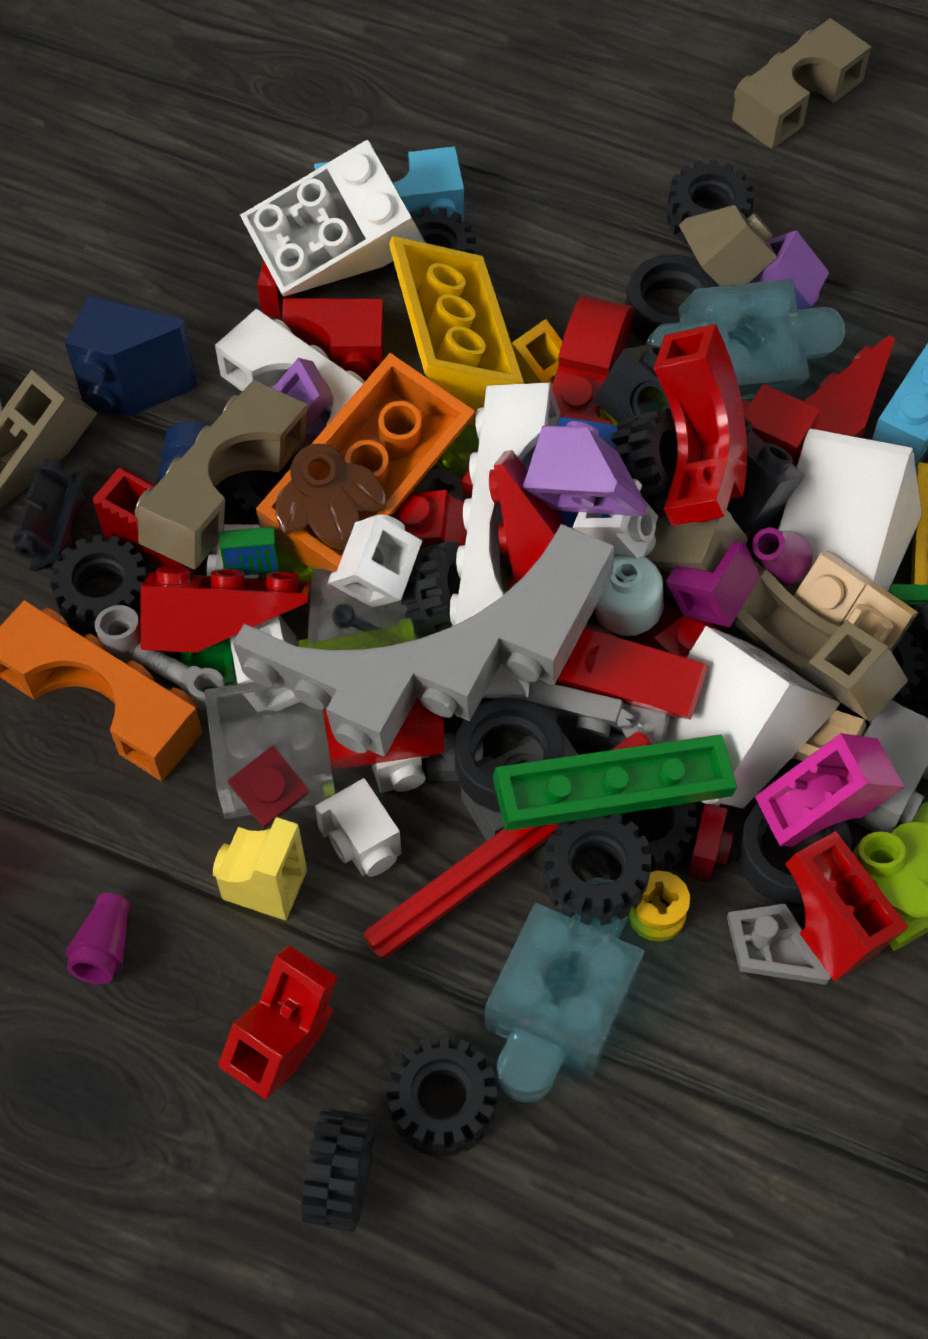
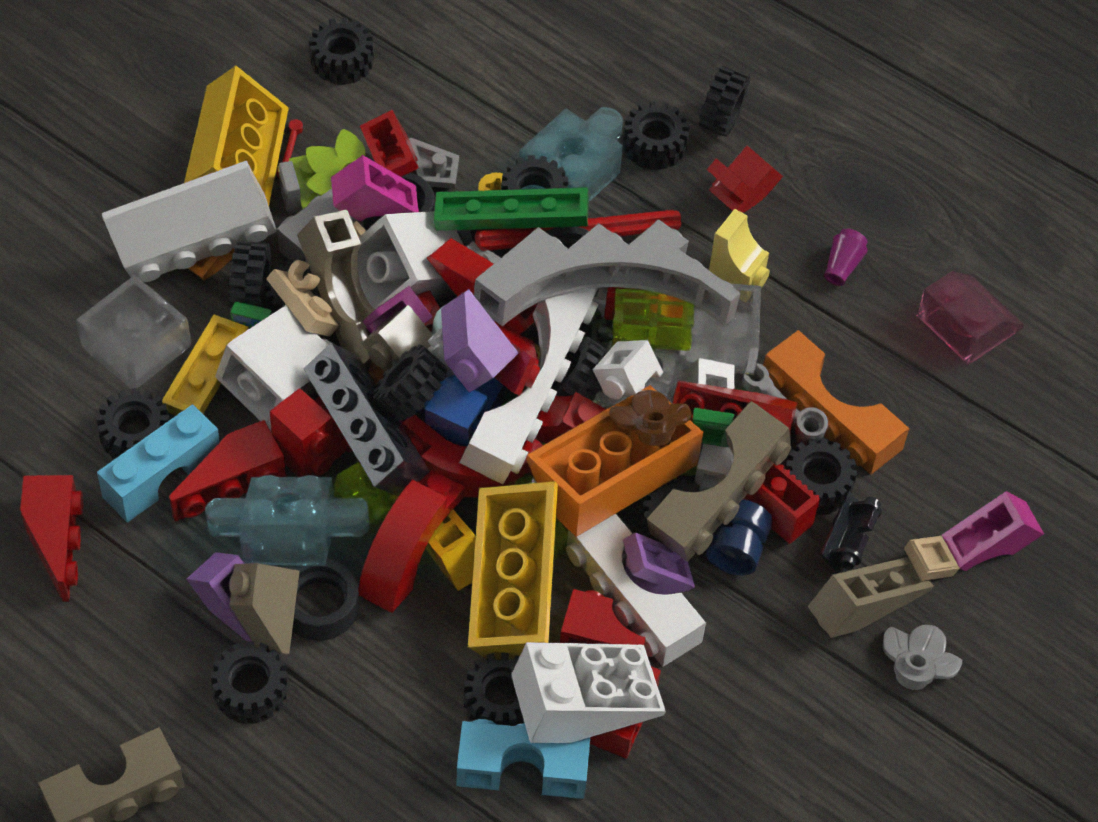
camera: 170 degrees left, 5 degrees down
dark blue slope [65,296,197,416] -> none
dark red plate [227,745,310,829] -> none
red arch [653,323,747,526] -> none
magenta cone [752,527,813,585] -> none

